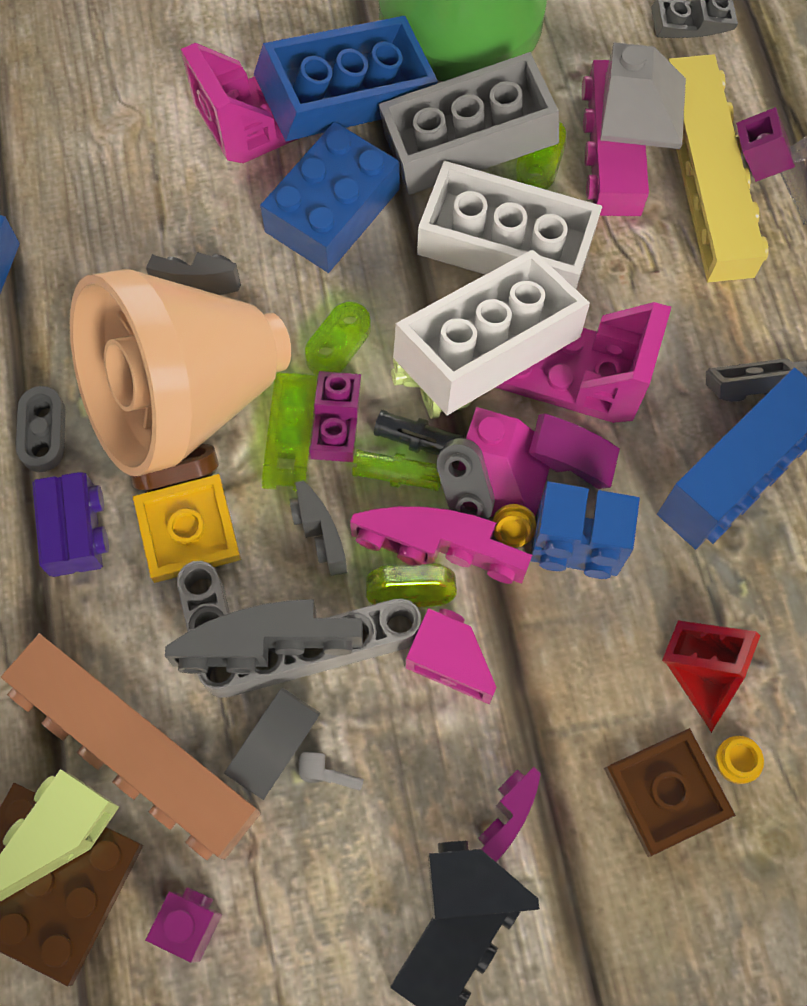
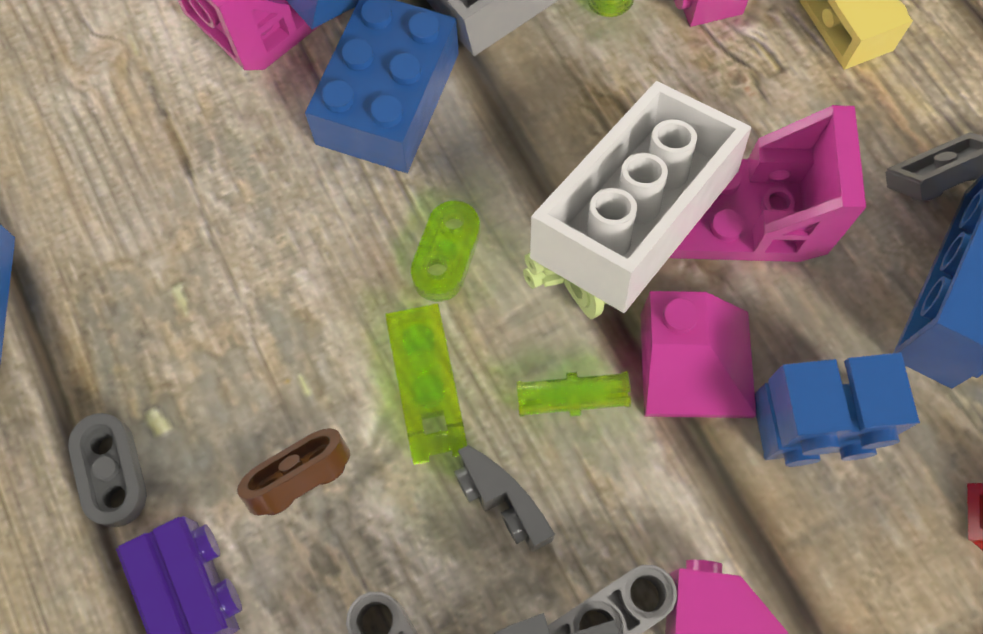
camera: 15 degrees left, 0 degrees up
light nougat cone [70,269,291,476] -> none
yellow plate [133,474,241,583] -> none
dark grey slope [146,252,241,295] -> none
magenta slope [310,371,361,462] -> none
dark pink slope [350,507,532,584] -> none
clear neon green plate [366,563,457,607] -> none
black pin [374,410,464,461] -> none
white brick [417,161,602,289] -> none
dark grey plate [437,438,495,520] -> none
yellow plate [492,504,536,548] -> none
magenta slope [529,413,620,489] -> none

